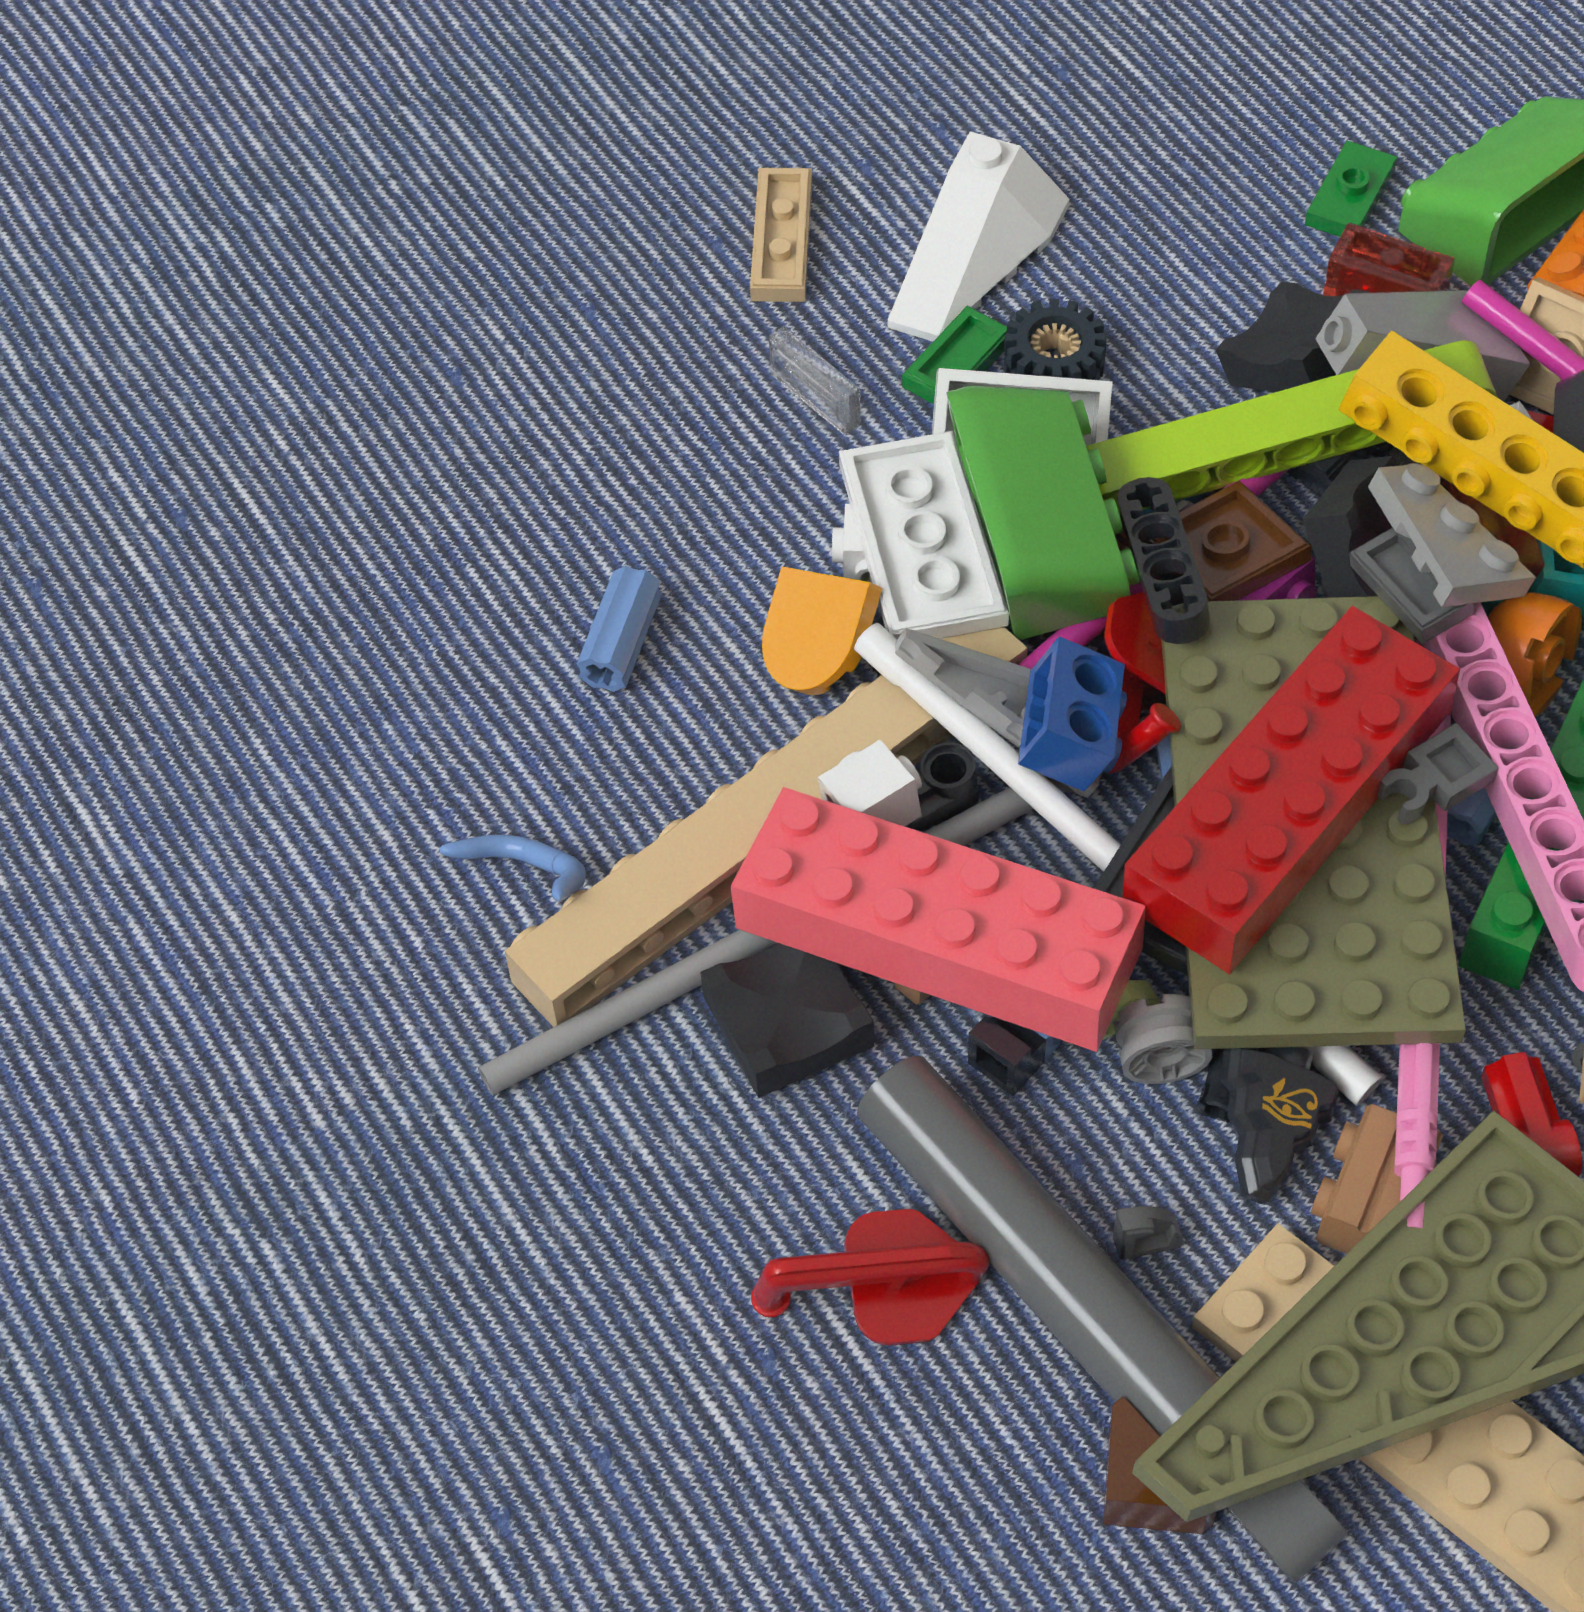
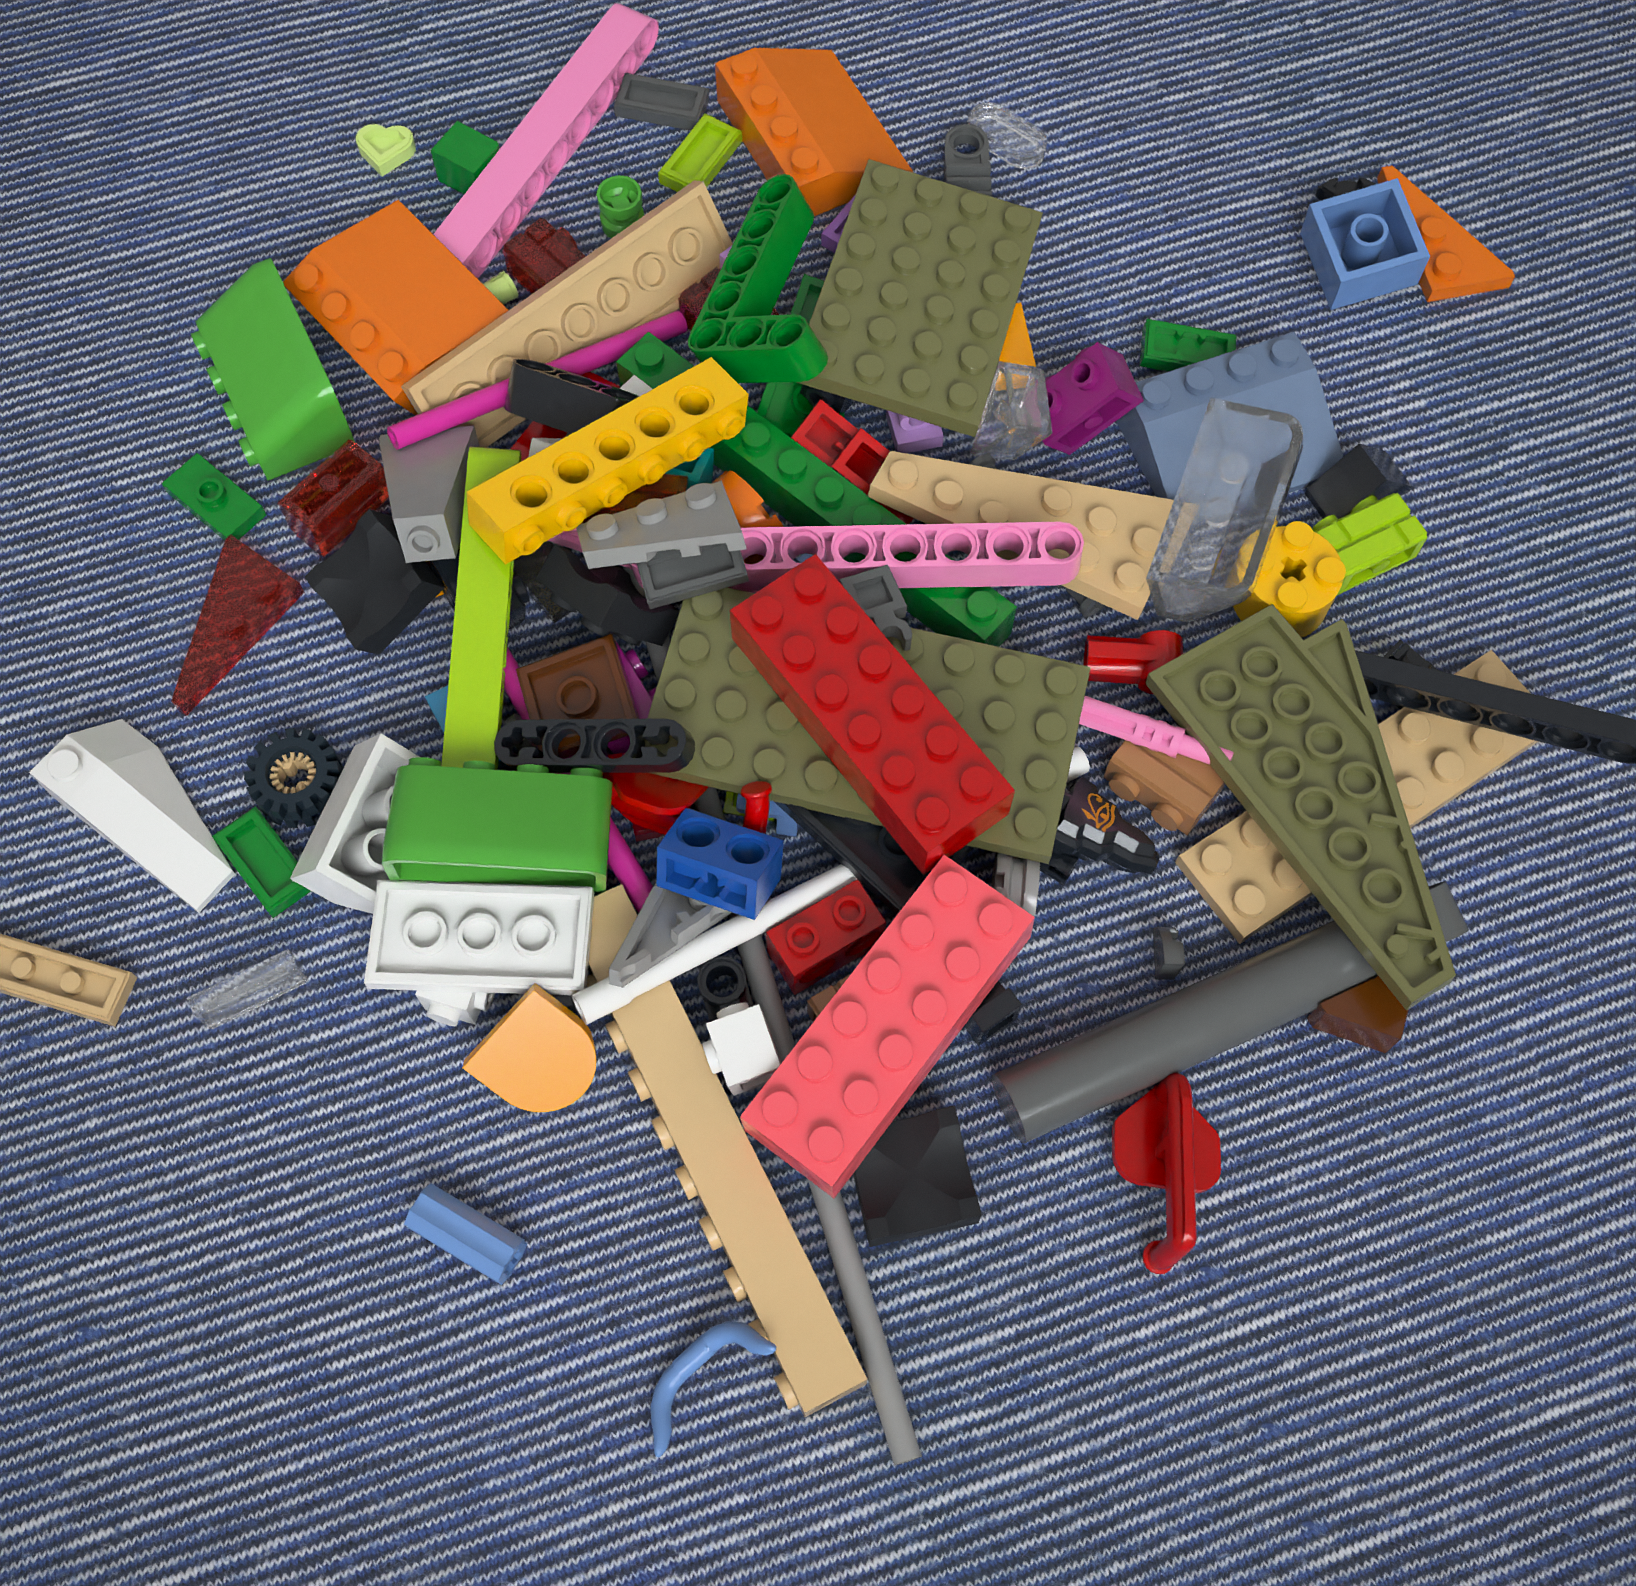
camera: 80 degrees left, 10 degrees up
none -> clear red wing [171,534,305,716]
none -> red brick [766,879,886,995]

